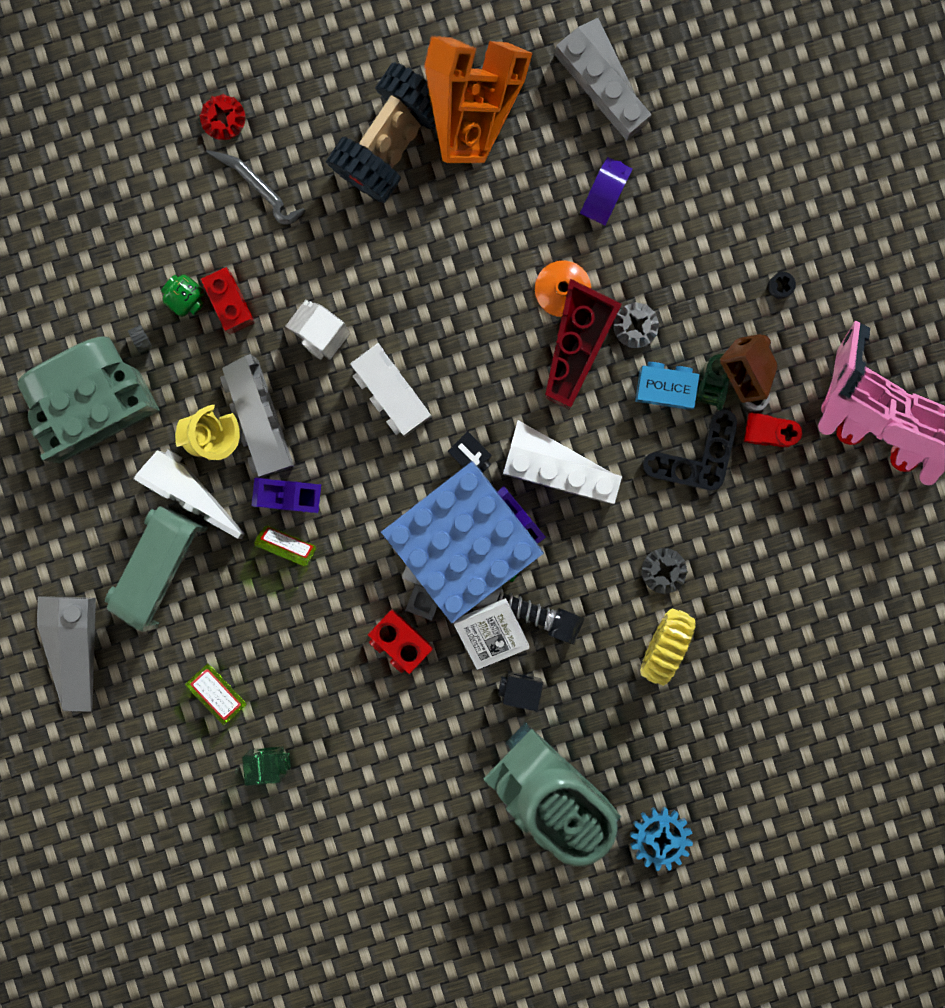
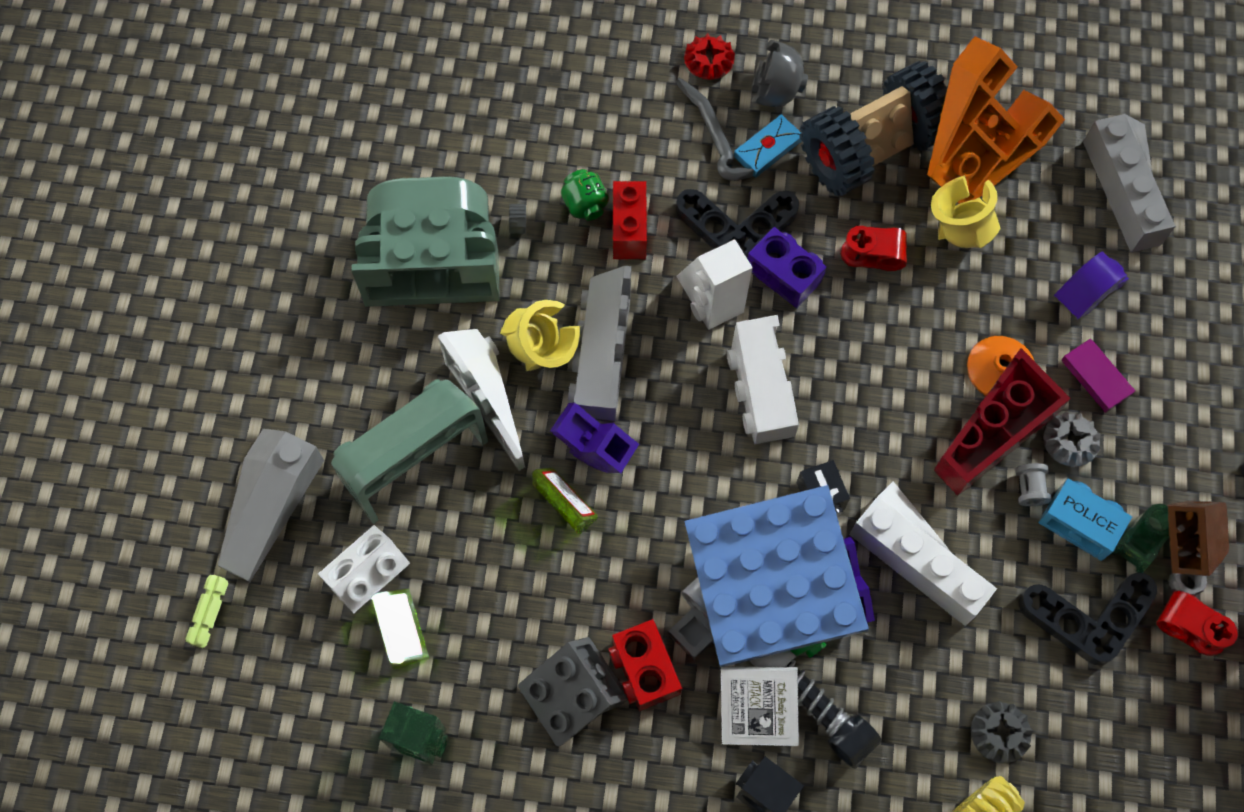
camera: 20 degrees right, 20 degrees down
none -> yellowish green axle [185,575,228,648]
none -> white brick [318,525,410,613]
none -> dark grey bracket [518,637,628,746]
none -> black beam [676,189,799,258]
none -> dark azure tile [734,114,802,178]
none -> dark purple brick [747,227,826,308]
none -> dark grey cylinder [751,40,808,107]
none -> red piece [840,226,907,271]
none -> light yellow helmet [931,175,1000,248]
none -> light grey bush [1015,463,1052,506]
none -> magenta tile [1061,338,1135,413]

